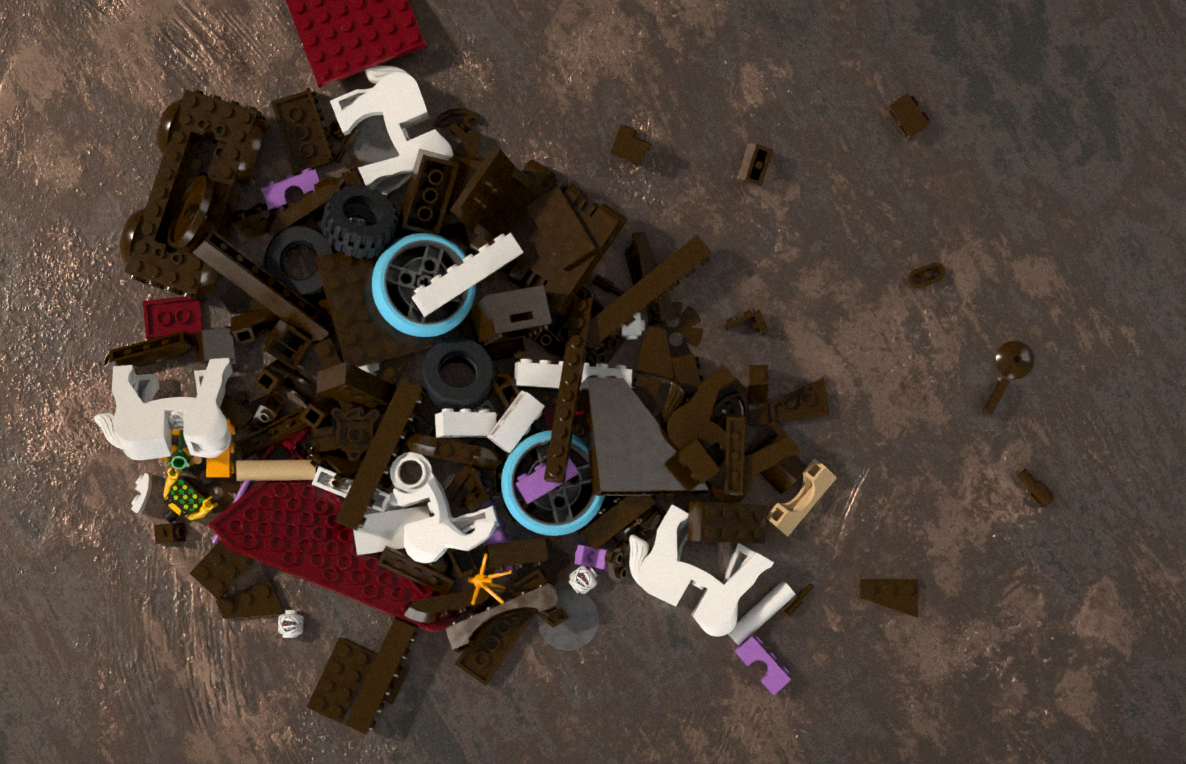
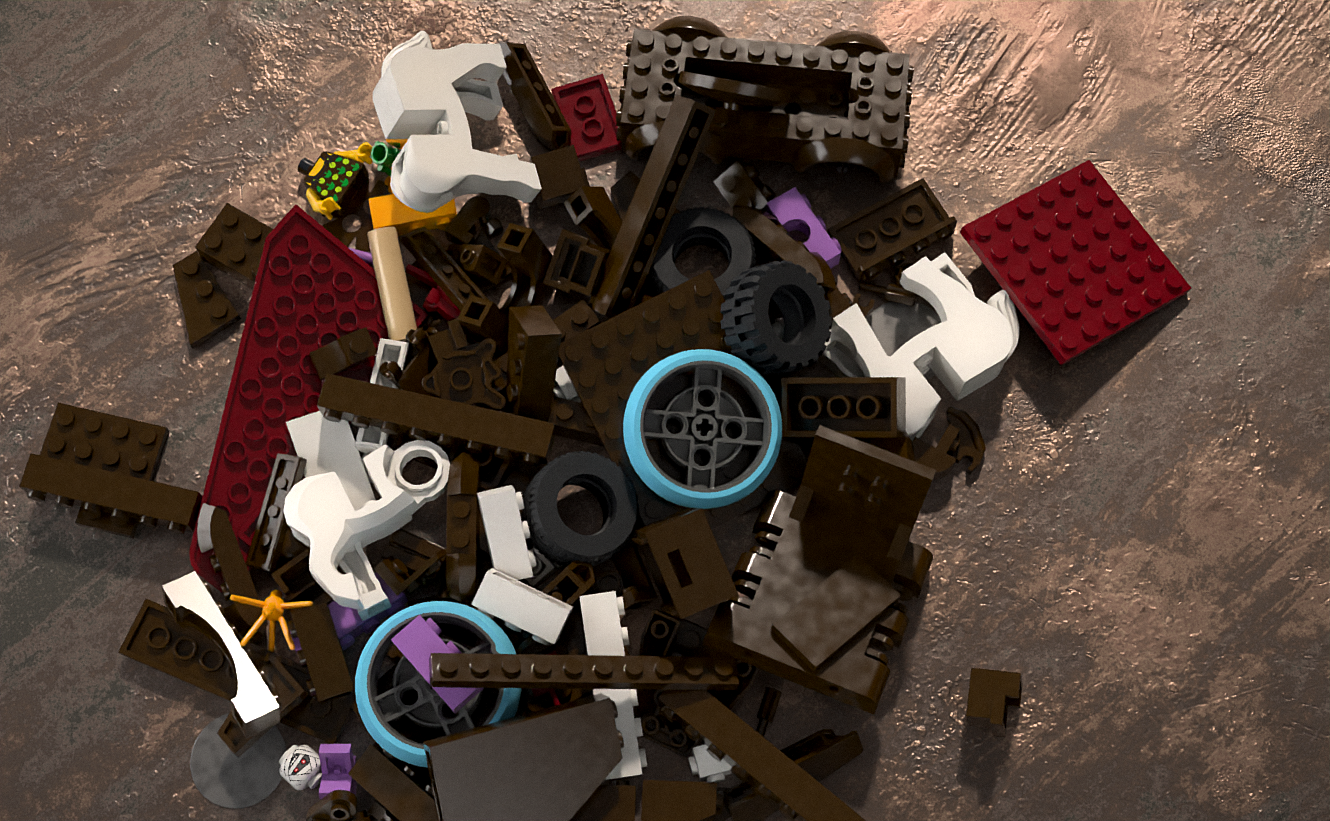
camera: 85 degrees right, 15 degrees down
white slope [131,473,152,514] -> none
dark brown bracket [154,522,186,544] -> none
white head [278,610,303,638] -> none
white brick [412,233,523,317] -> none
none -> dark brown arch [309,327,378,381]

